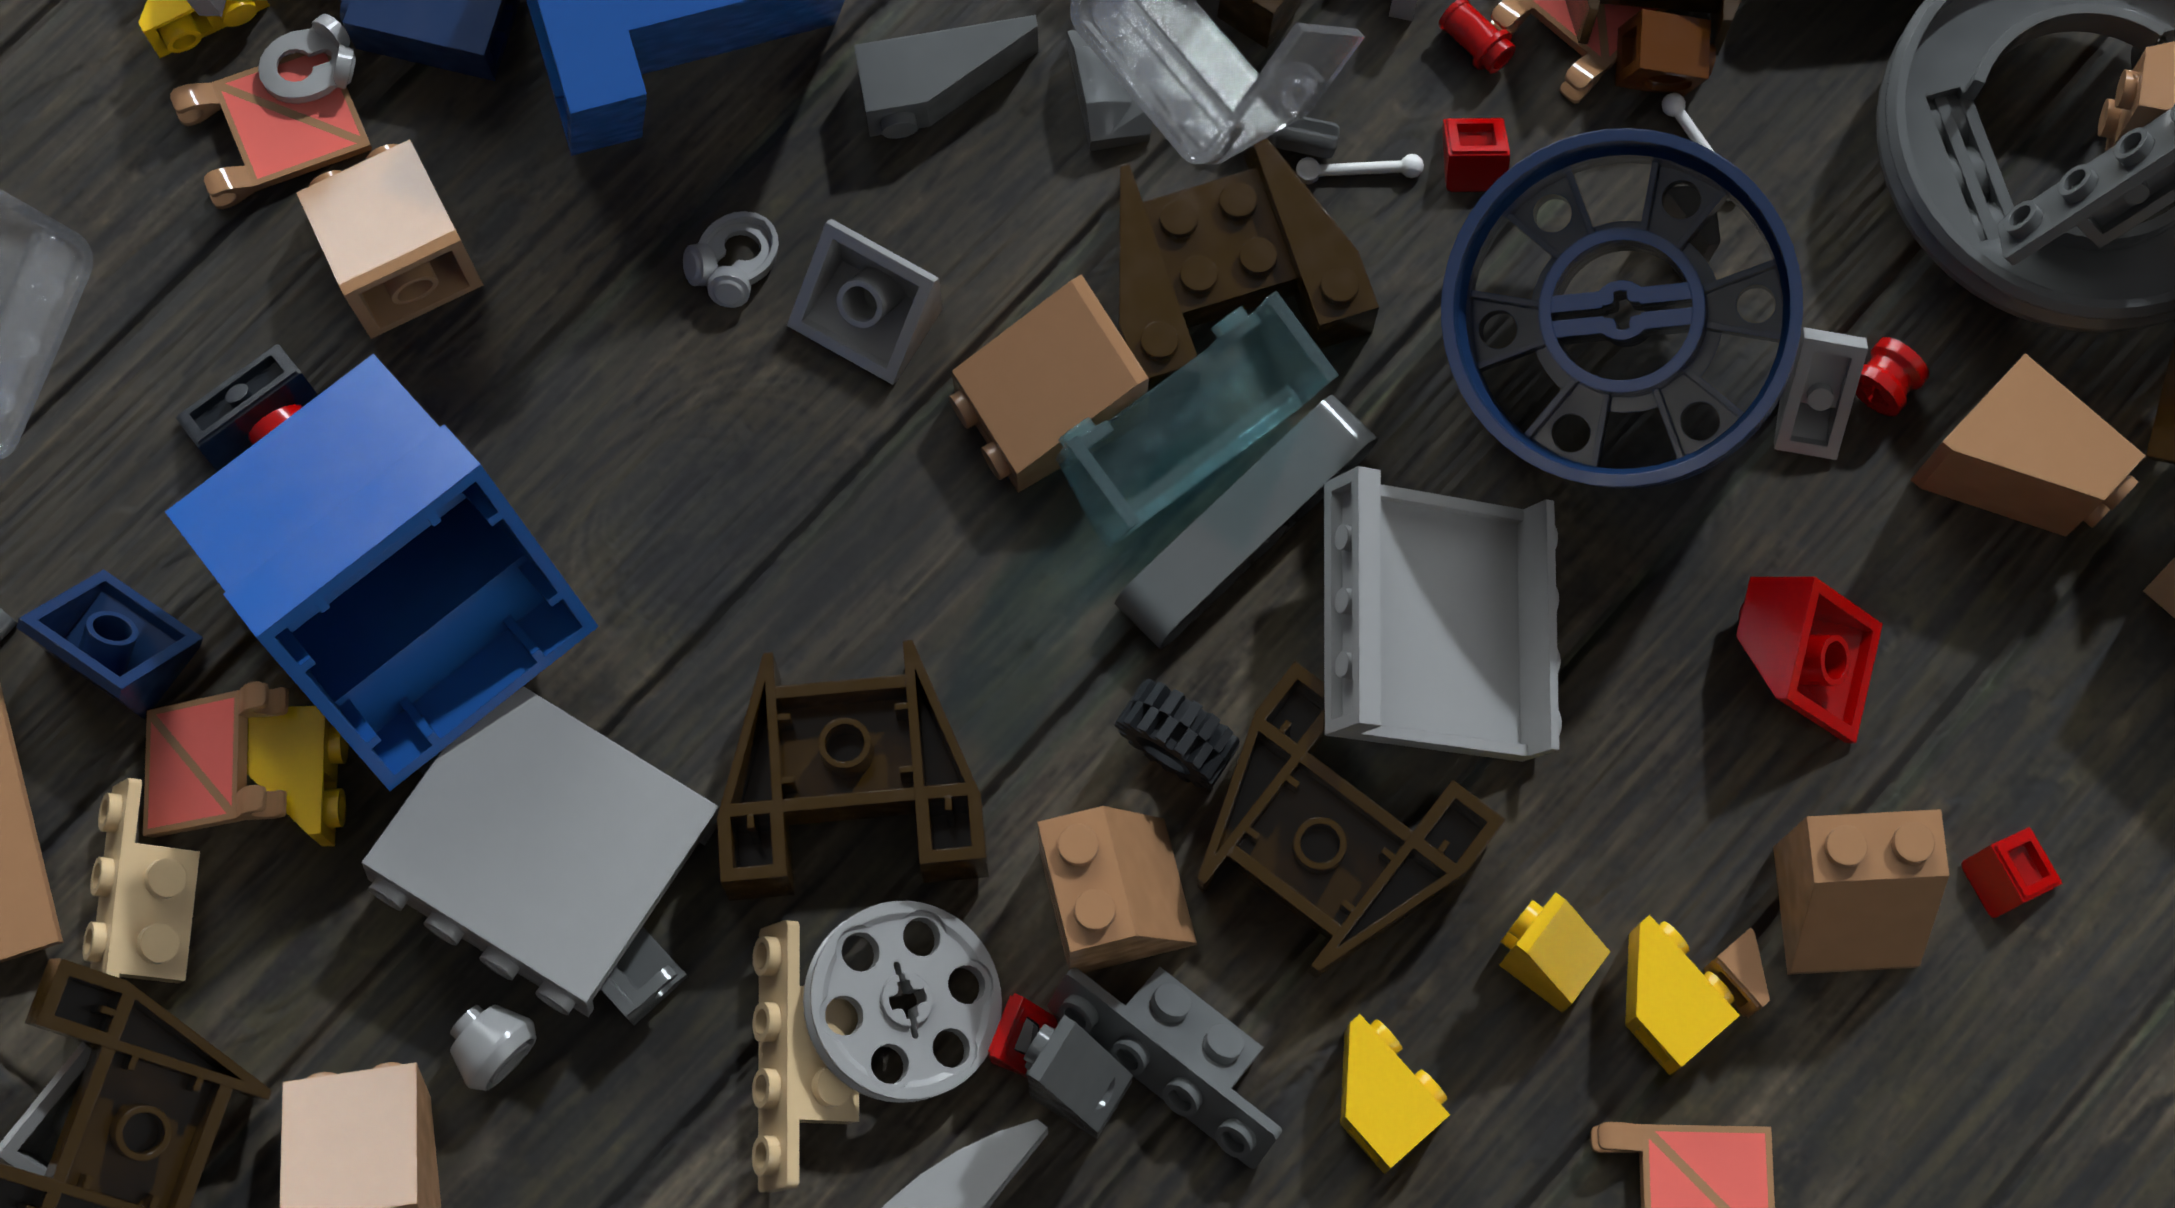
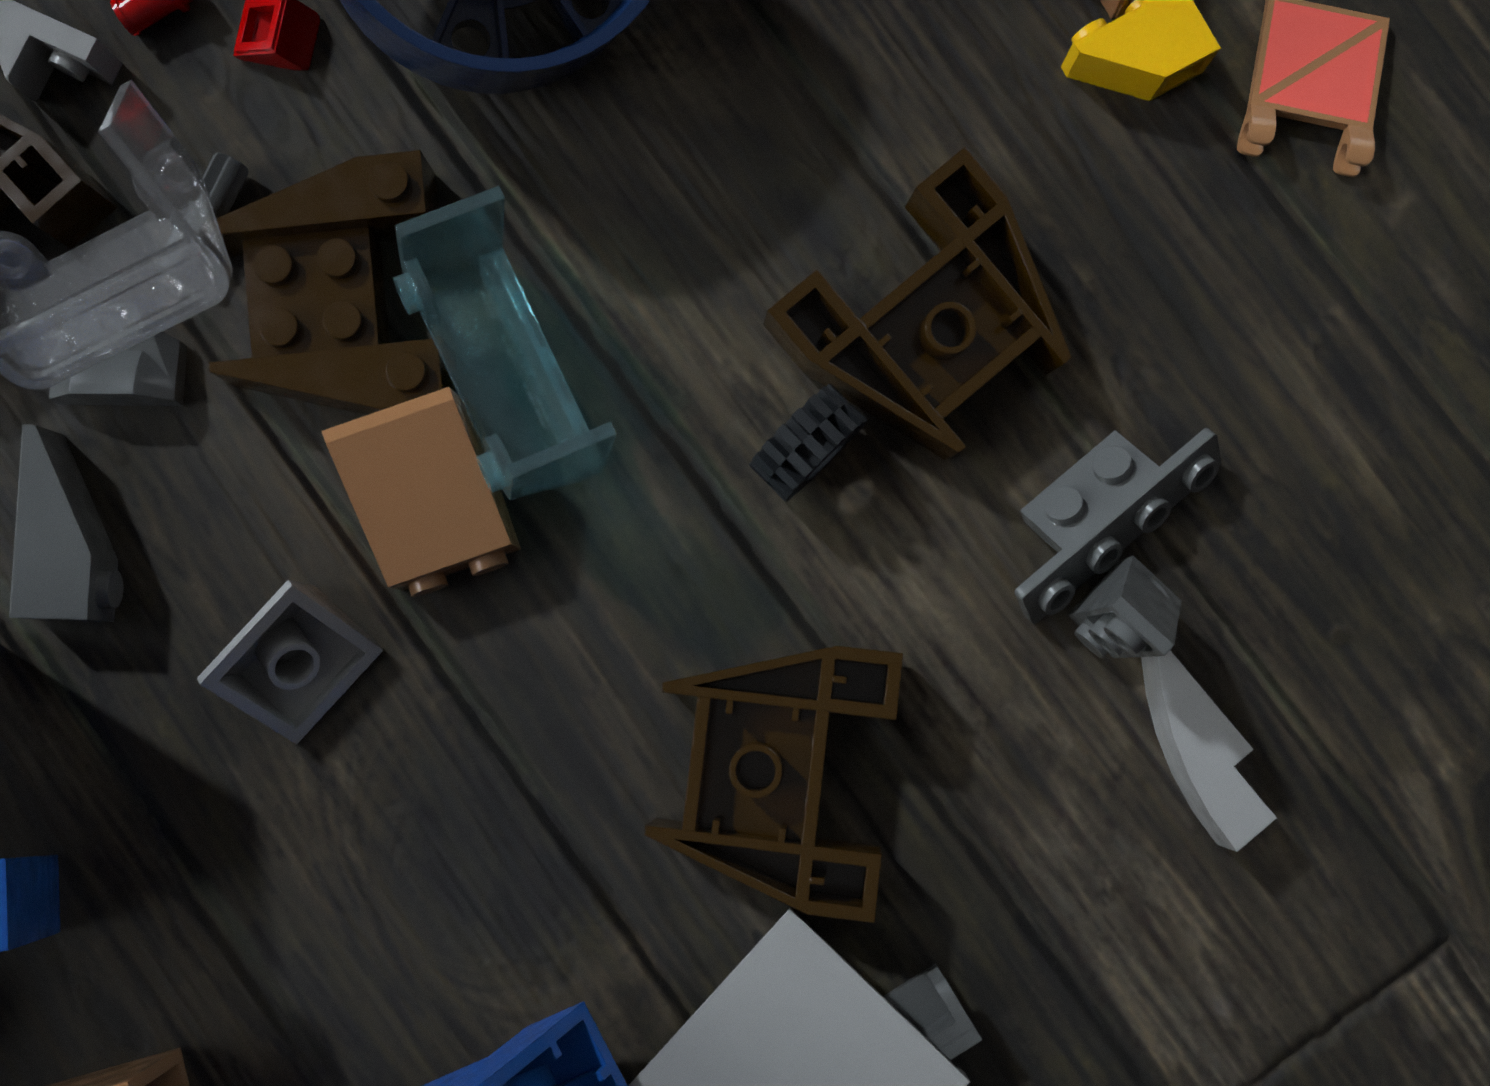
camera: 75 degrees left, 10 degrees up
light grey piece [683,211,779,308] -> none
tan bracket [752,920,859,1192] -> none
light grey wedge [803,901,1002,1103] -> none
red slope [988,993,1057,1078] -> none
medium nougat slope [1037,806,1197,973] -> none
dark grey beam [1114,395,1378,649] -> none
white hinge [1296,154,1424,185] -> none
light grey panel [1324,466,1562,762] -> none
yellow slope [1340,1014,1450,1174] -> none
yellow slope [1499,892,1610,1013] -> none

